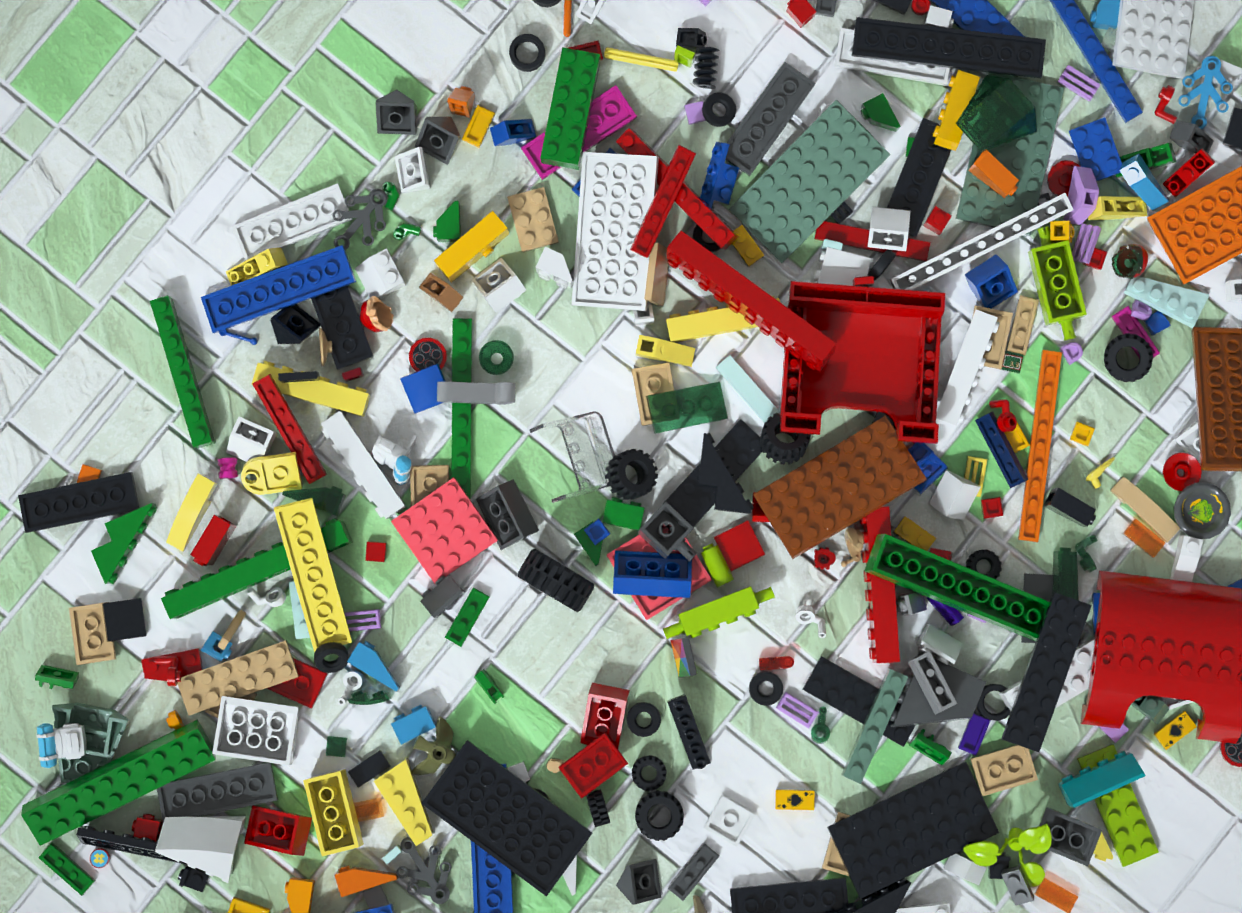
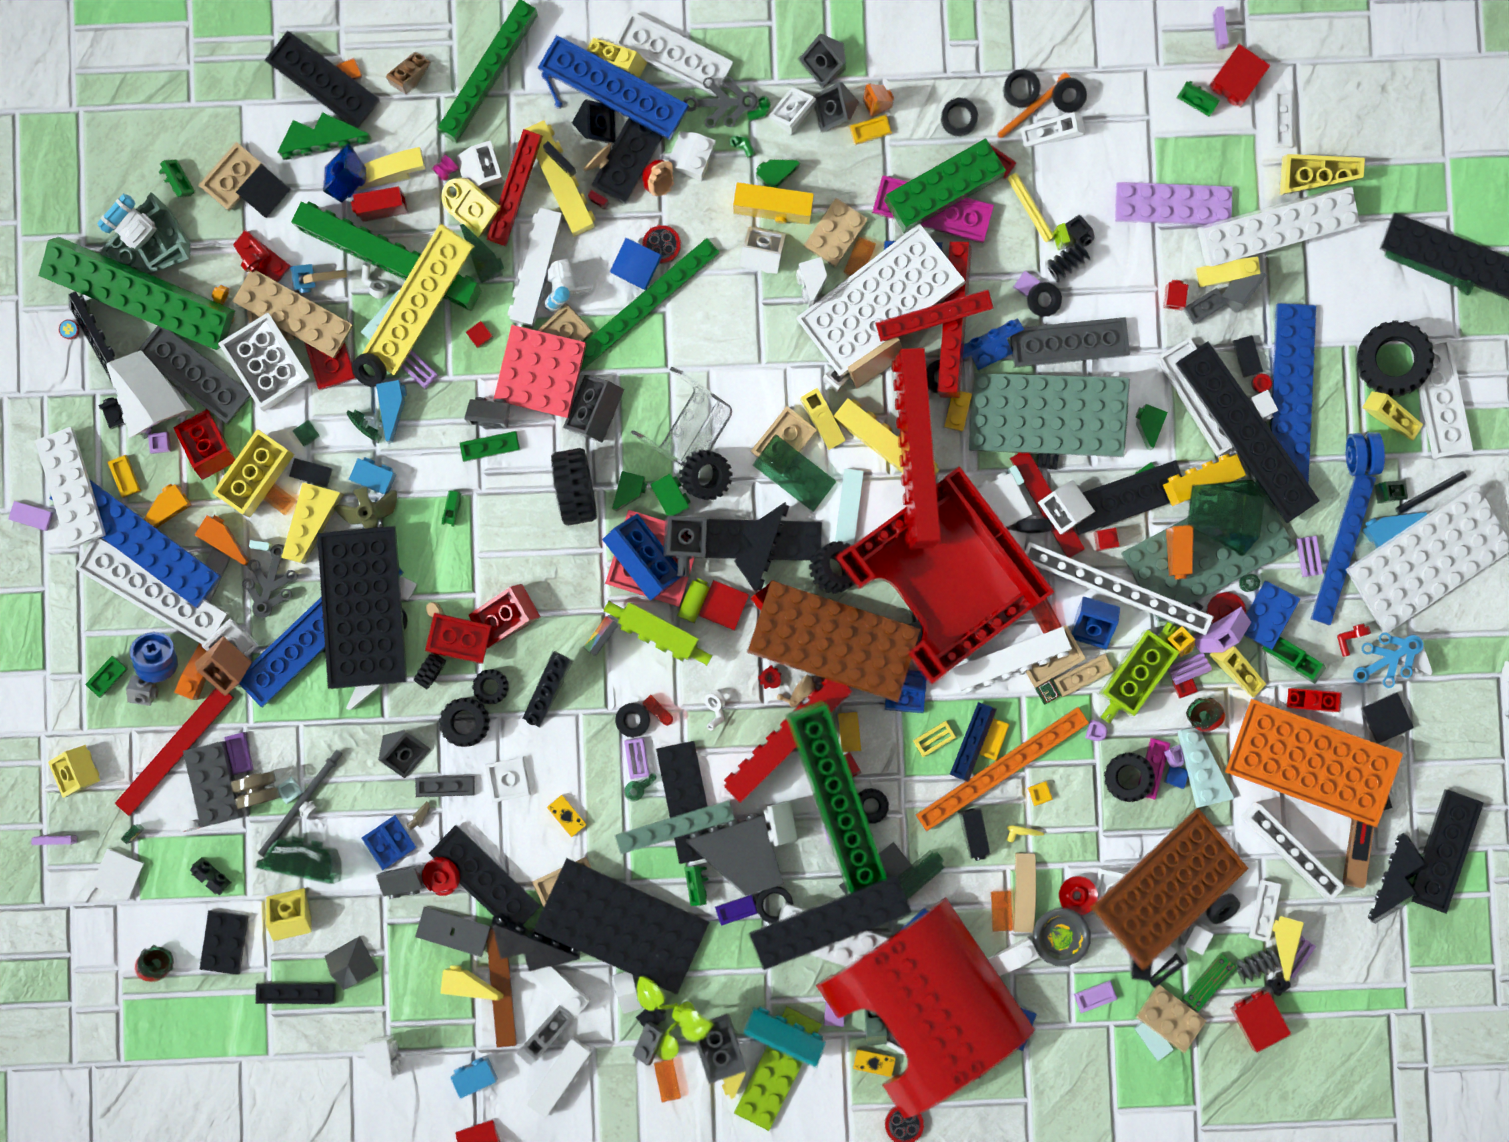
camera: 45 degrees right, 0 degrees up
green tile [38,842,96,896] -> none
red brick [132,814,163,841] -> none
white plate [338,670,364,706] -> none
medium nougat slope [419,273,463,312] -> none
light grey beam [437,382,515,405] -> none
clear green piece [479,340,514,375] -> none
blue slope [490,119,536,146] -> none
blue tile [584,519,610,545] -> none
black tyre [626,702,661,737] -> none
red tile [853,276,874,287] -> none
light grey slope [896,592,927,615] -> none
light grey brick [908,651,957,715] -> none
dark purple tile [926,597,964,626] -> none
white slope [929,470,981,520] -> none
tan plate [970,745,1038,796] -> none
red tile [981,497,1003,519] -> none
red plate [989,399,1017,432] -> none
clear green plate [1075,534,1098,573] -> none
dark azure slope [1120,154,1169,211] -> none
dark grey slope [1170,121,1214,154] -> none
none -> lavender tile [148,432,171,454]
none -> clear blue slope [323,144,366,203]
none -> medium nougat slope [386,52,431,95]
none -> clear orange tile [843,236,876,276]
none -> clear red slope [1030,598,1062,634]
none -> clear green bush [1239,574,1260,592]

